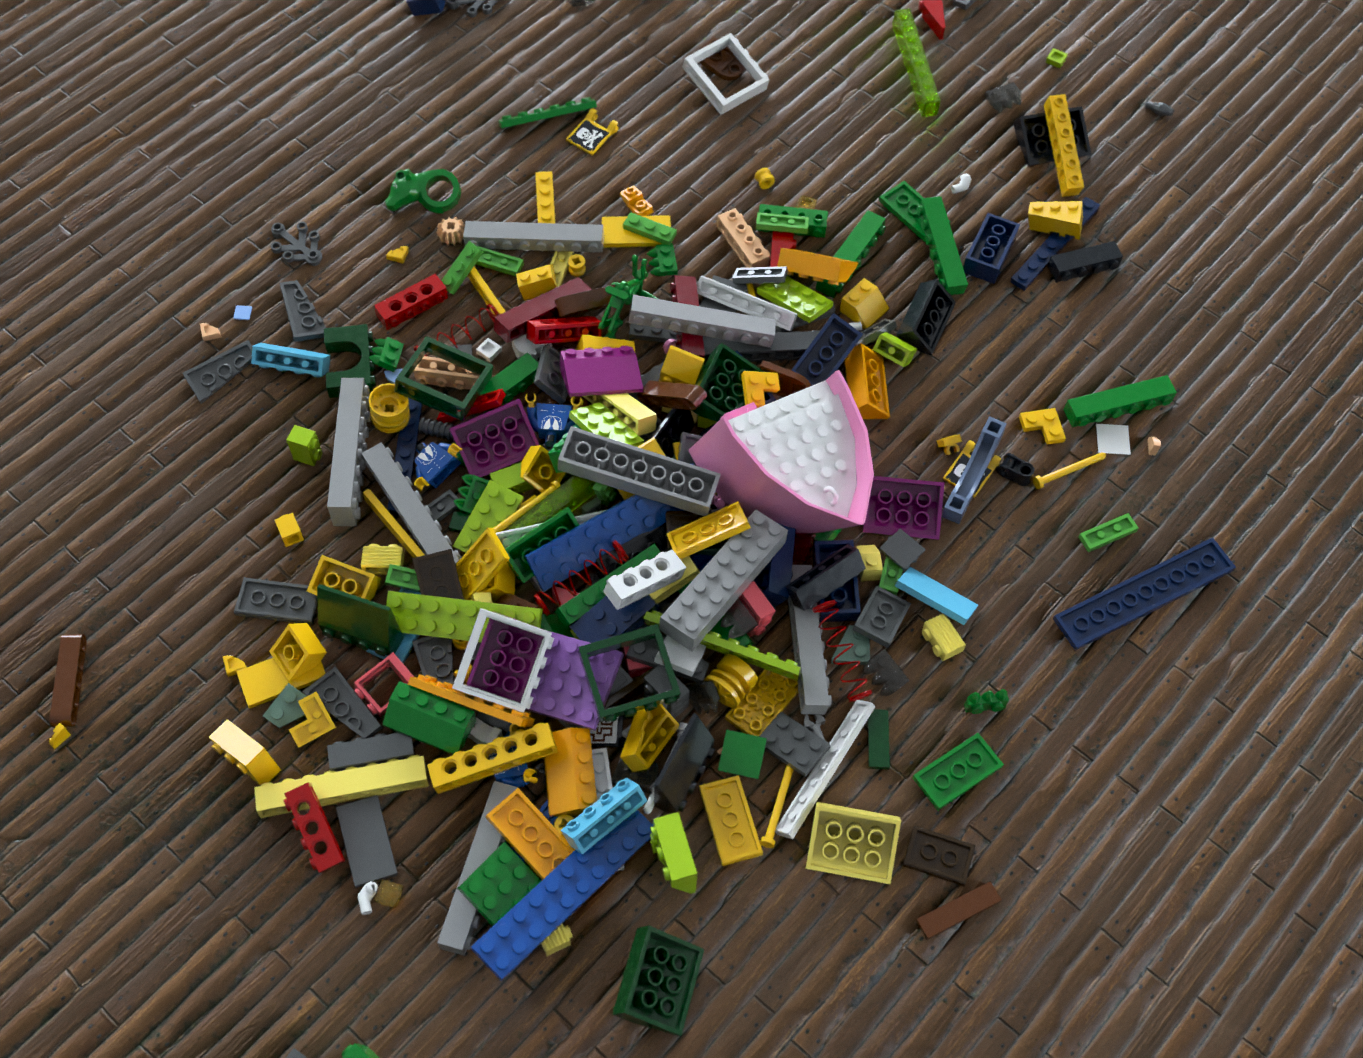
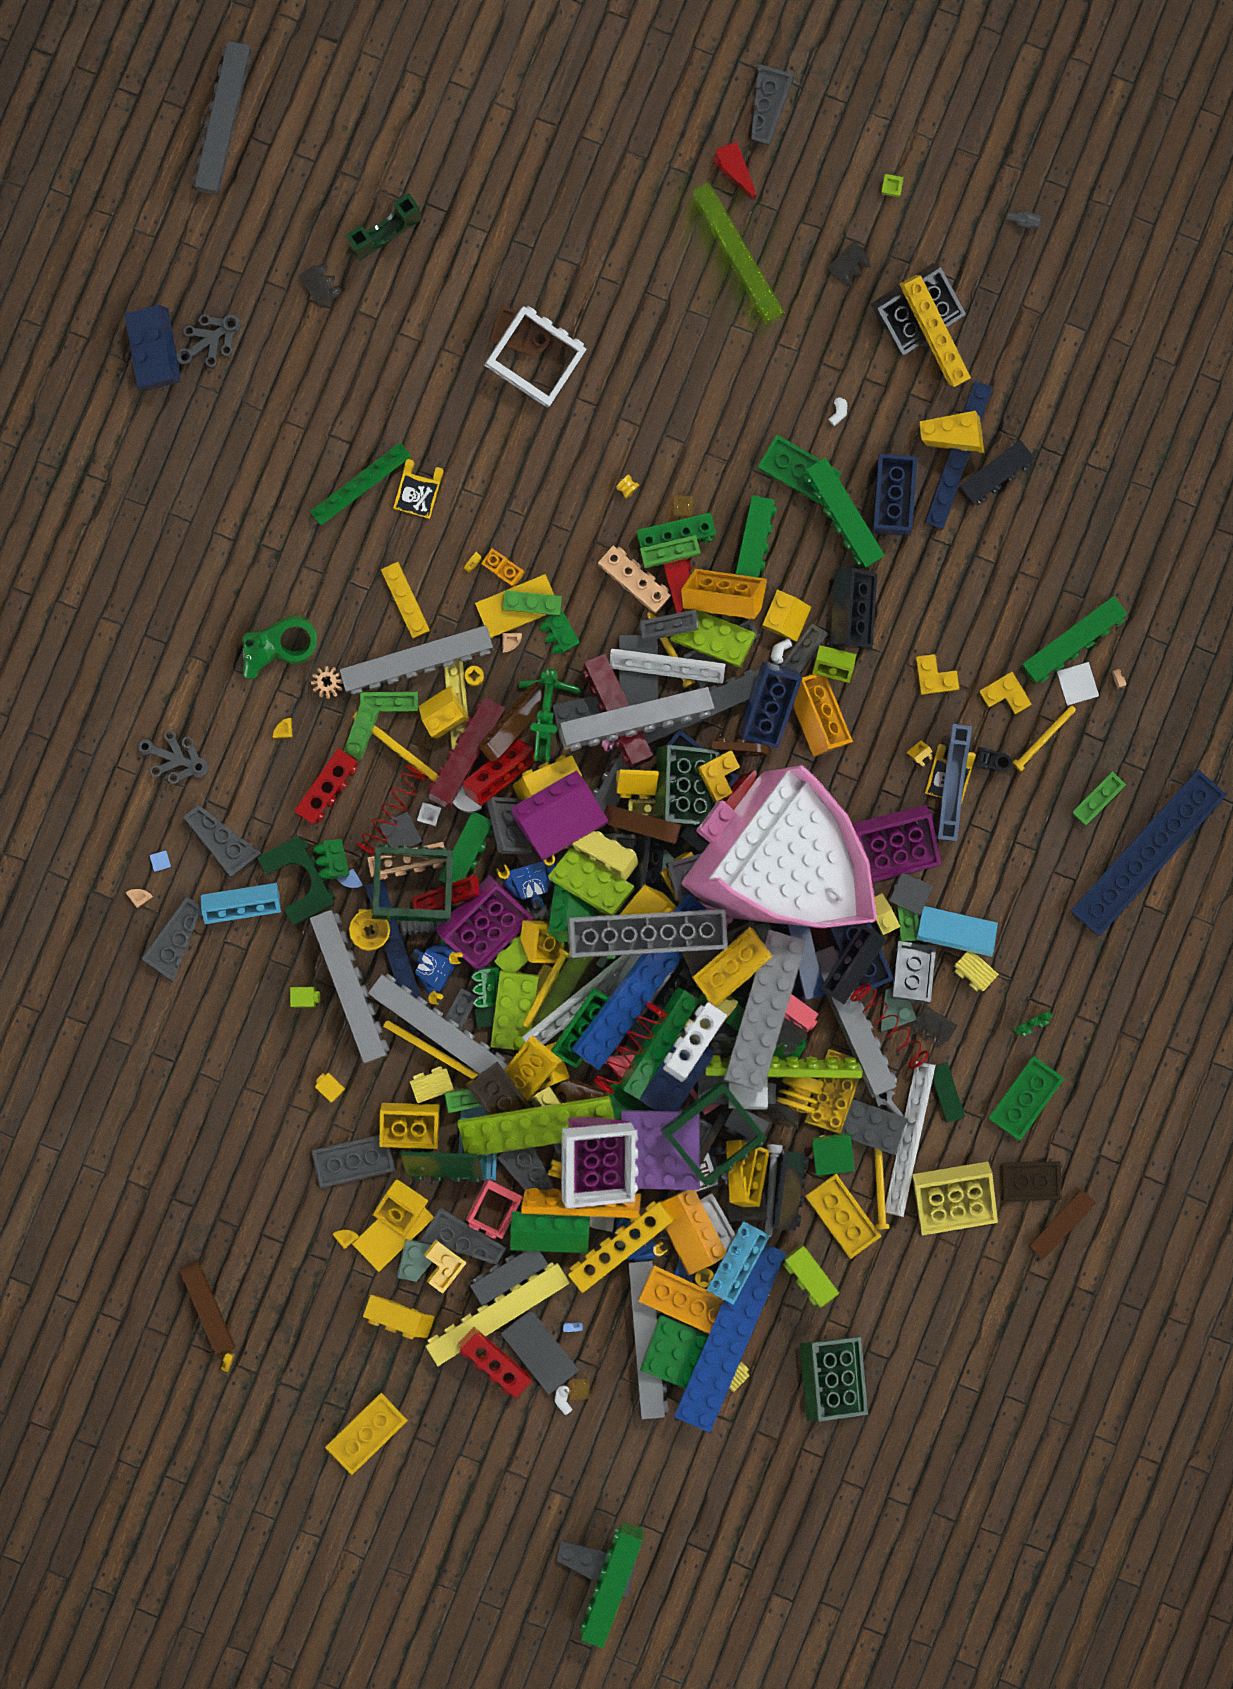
camera: 20 degrees left, 25 degrees up
none -> yellow tile [325,1392,408,1475]
none -> yellow tile [464,552,482,573]
none -> light nougat tile [503,633,522,653]
none -> light blue tile [563,1322,583,1332]
none -> yellow plate [916,654,959,695]

